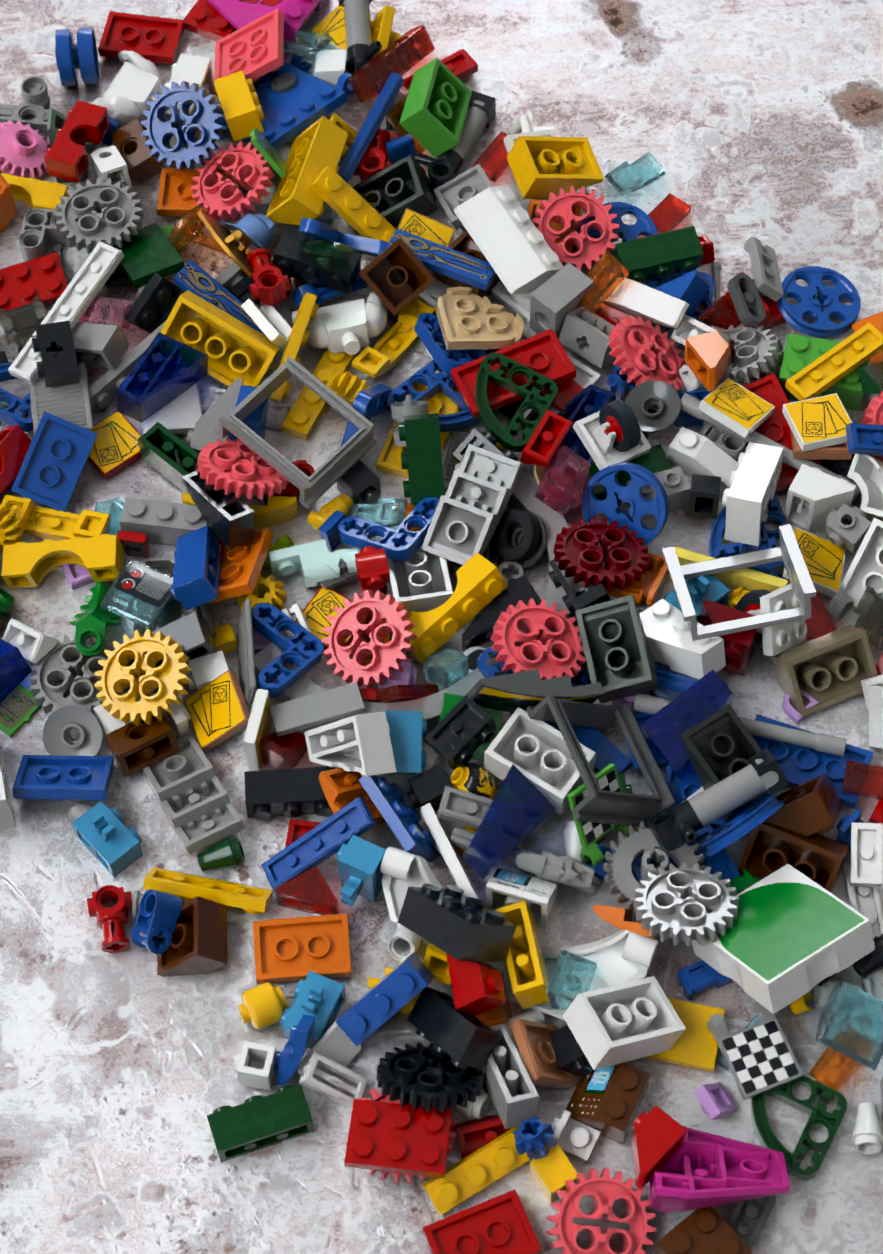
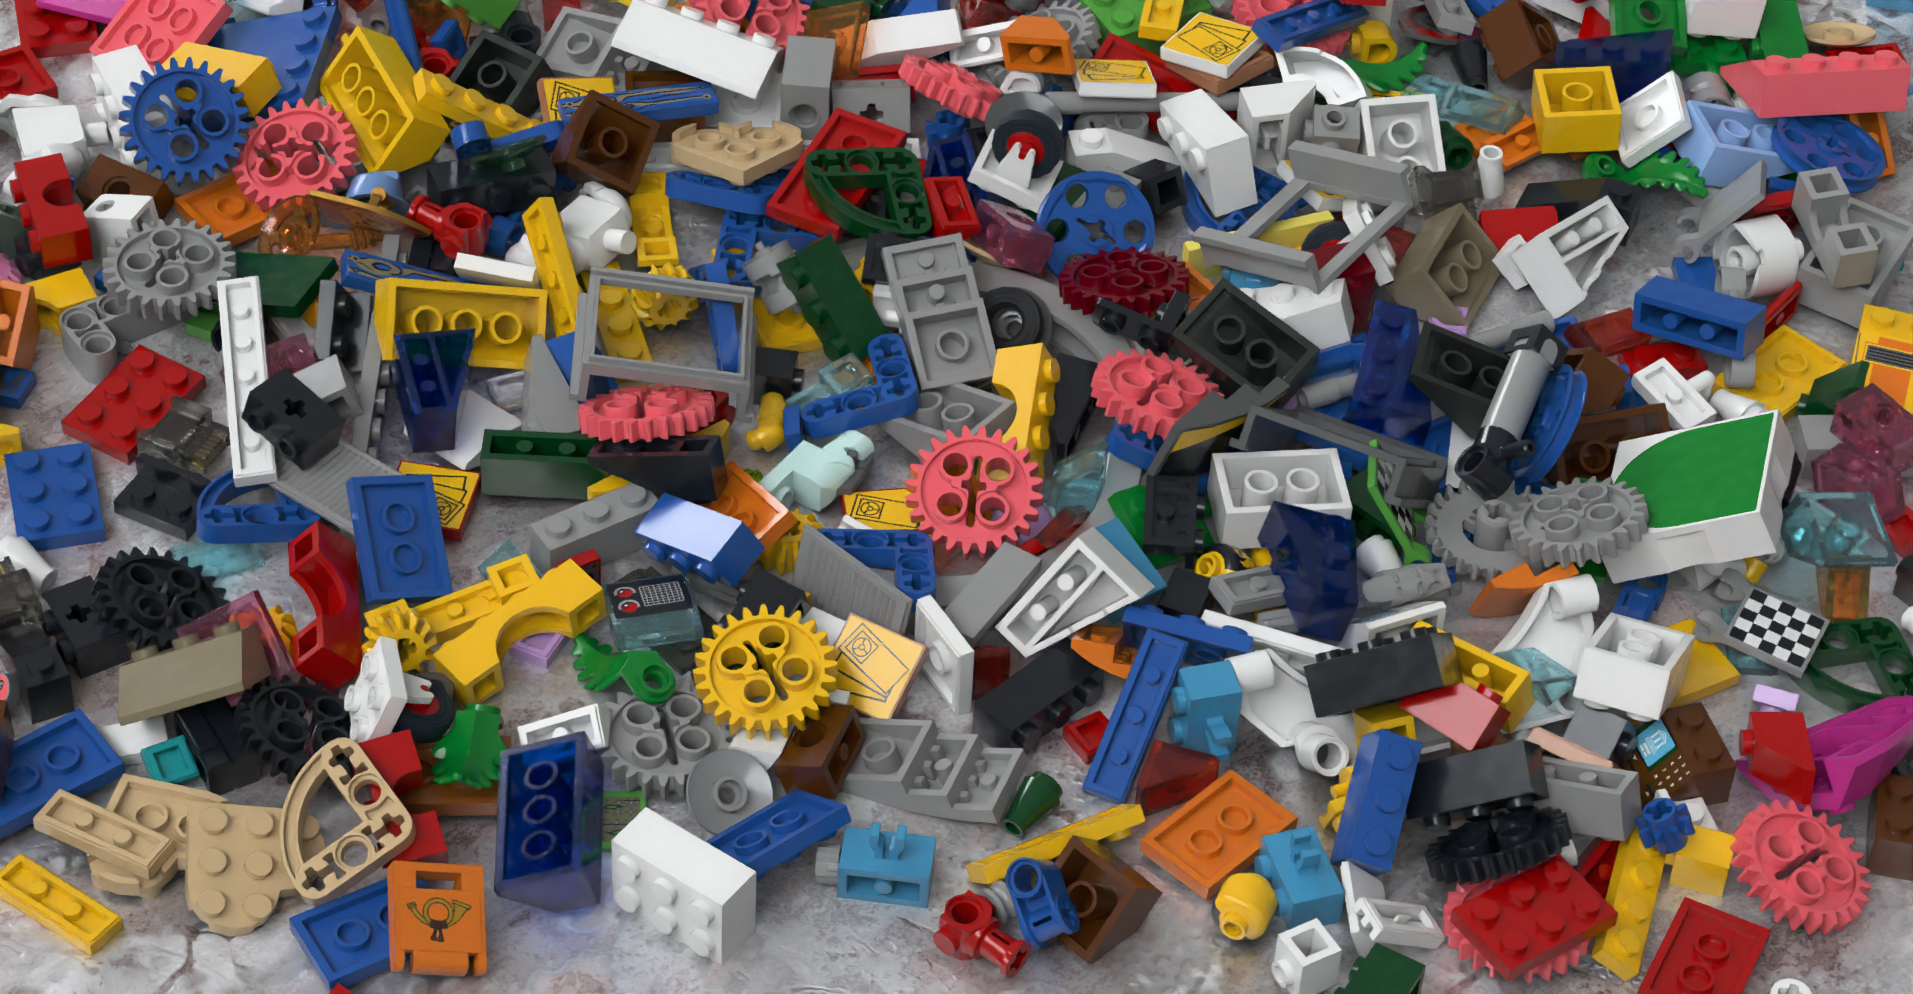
camera: 45 degrees left, 15 degrees down
bright green piece [250,127,287,178] -> none
dark grey piece [271,73,297,93] -> none
blue slope [274,1014,316,1086] -> none
red connector [355,546,390,597] -> none

